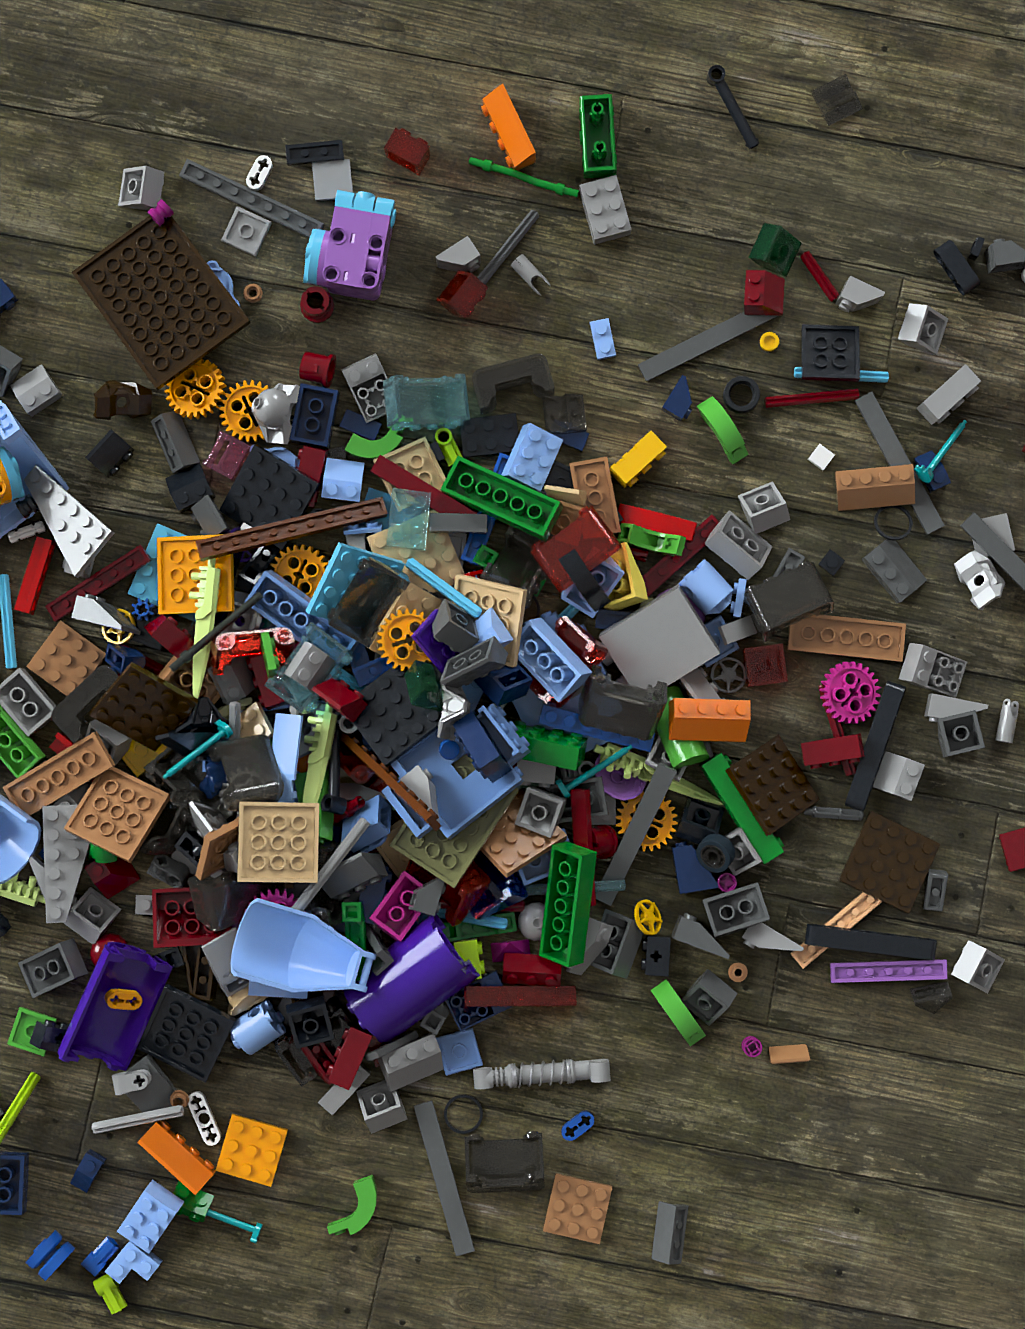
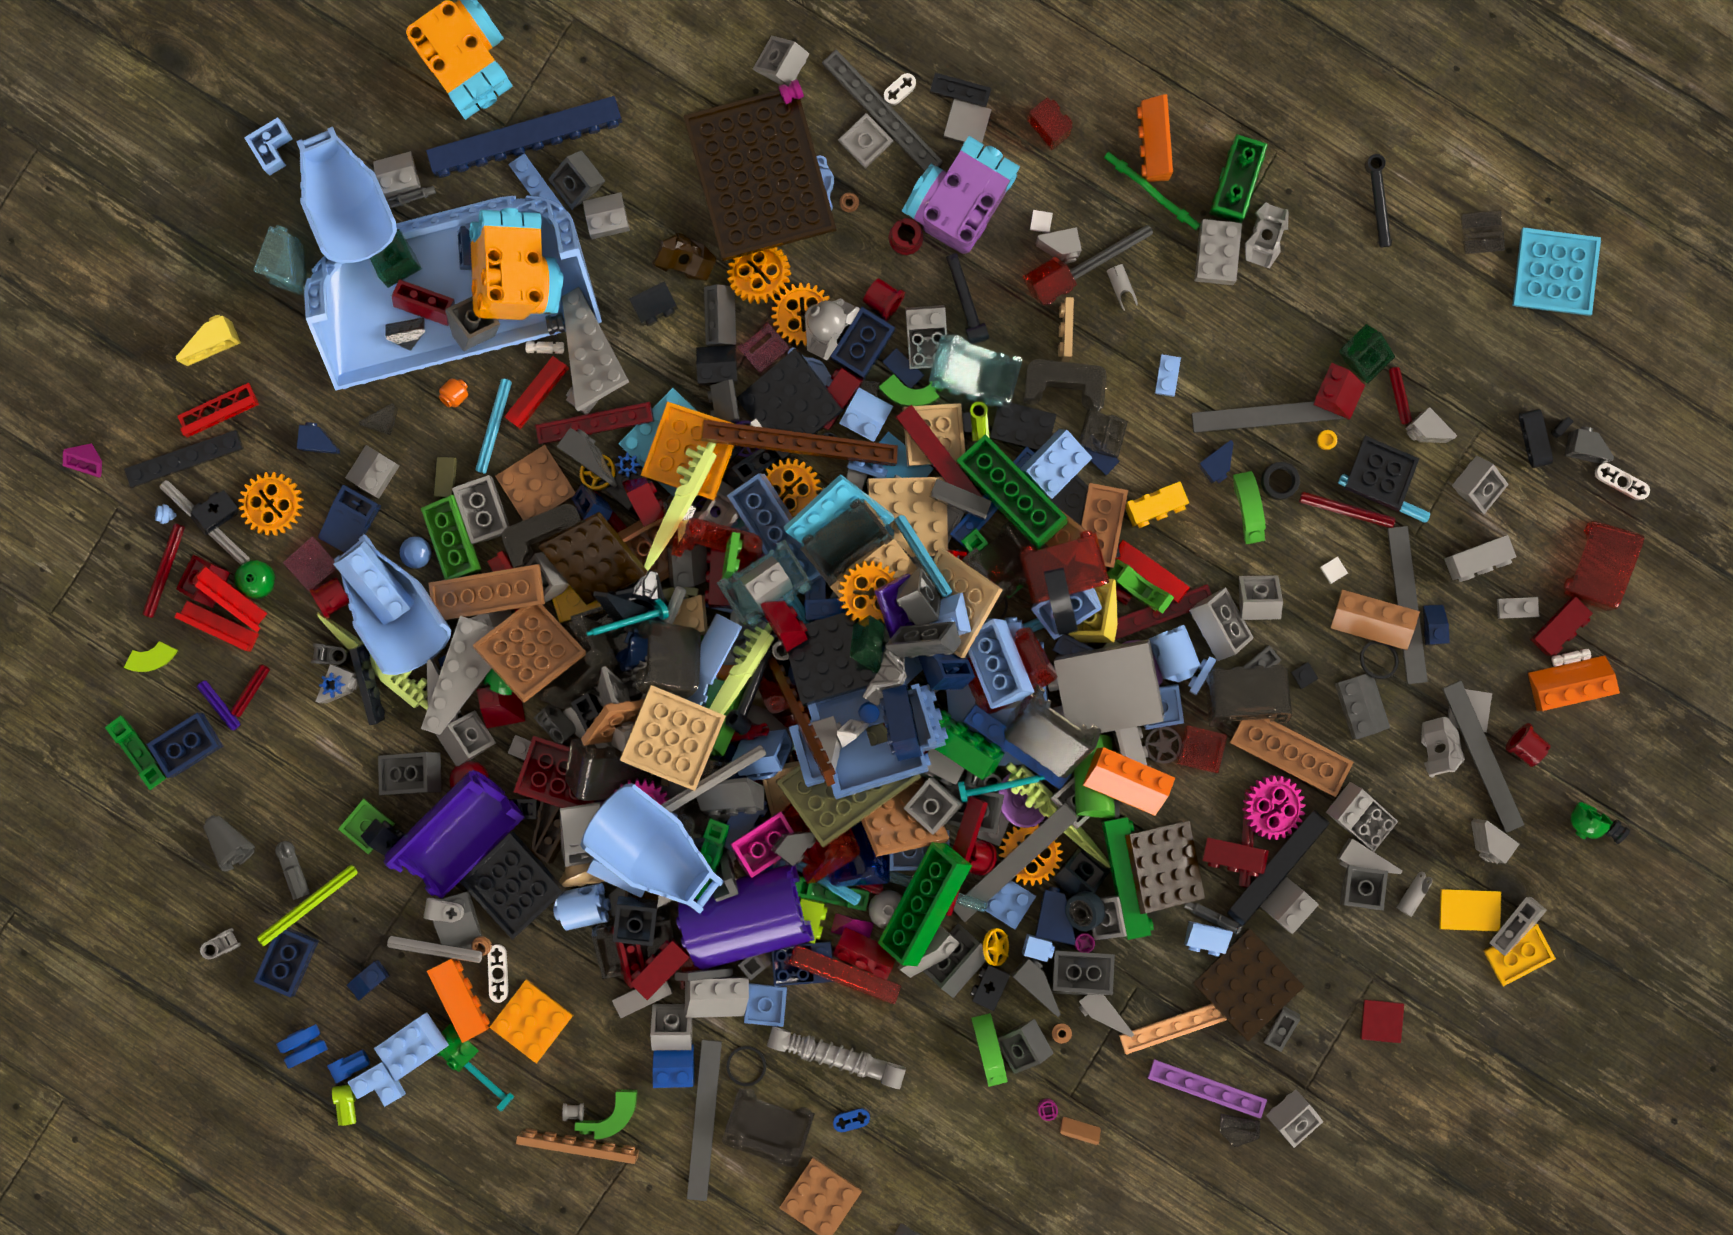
camera: 25 degrees right, 0 degrees up
light orange beam [104,989,142,1010] -> none
pearl dark grey bar [169,592,263,672] -> none
clear light blue plate [386,488,431,551] -> none
tan slope [544,485,587,506] -> none
light grey slope [718,615,757,645] -> none
black beam [804,924,937,960] -> none
teal piece [914,420,967,483] -> none
none -> medium nougat plate [516,1128,639,1164]
none -> light grey bush [562,1103,584,1121]
none -> blue slope [653,1044,694,1088]
none -> white slope [837,719,869,748]
none -> black piece [946,253,989,345]
none -> medium blue plate [982,880,1036,929]
none -> light blue brick [1022,934,1055,962]
none -> white tile [1030,210,1053,233]
none -> tan plate [1058,297,1074,362]
none -> light blue slope [1184,921,1233,956]
none -> light grey piece [1245,202,1289,269]
none -> light grey plate [1497,597,1539,619]
none -> medium azure plate [1512,228,1601,316]

